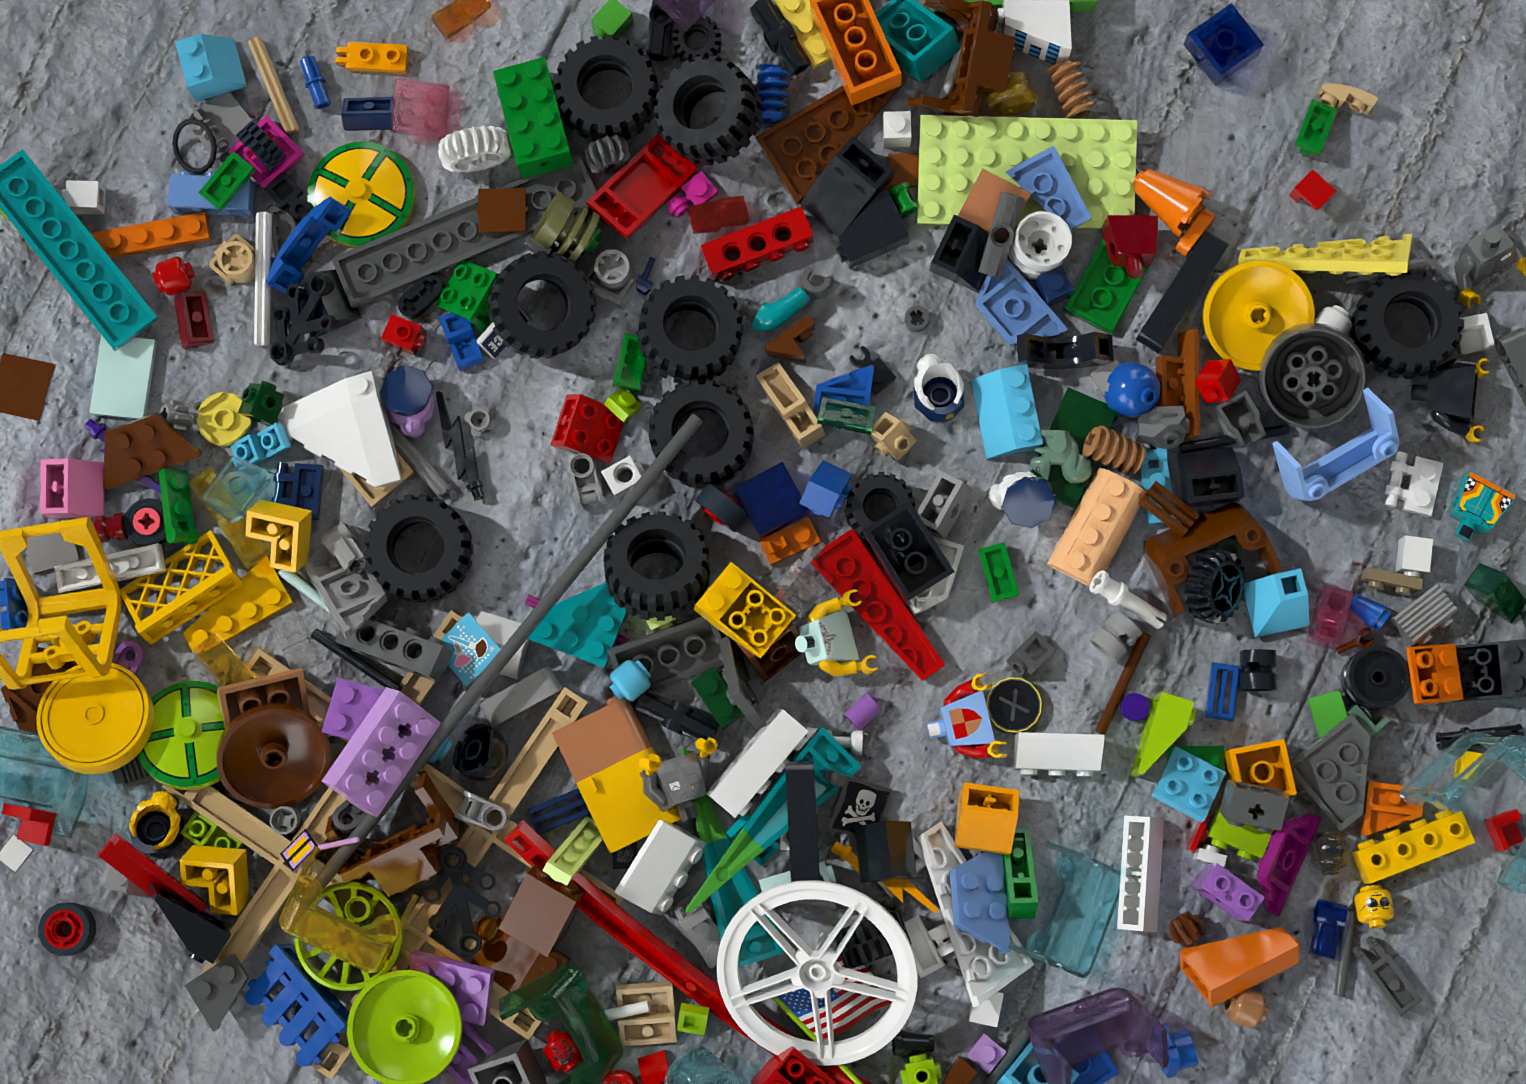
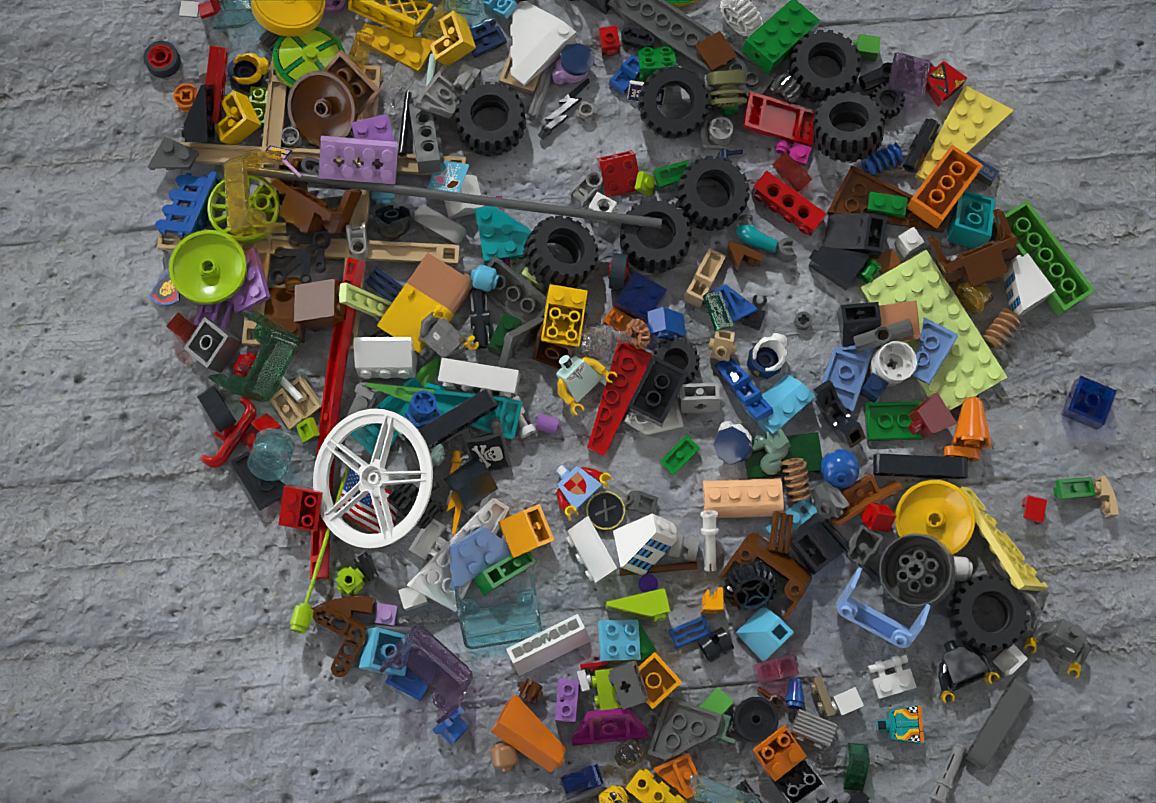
camera: 50 degrees right, 5 degrees down
none -> orange wheel [173,83,198,113]
none -> blue piece [405,390,442,430]
none -> white slope [613,514,677,575]
none -> nougat gear [626,319,650,349]
none -> light orange hinge [700,587,724,614]
none -> blue slope [714,356,774,423]
none -> green plate [867,192,907,218]

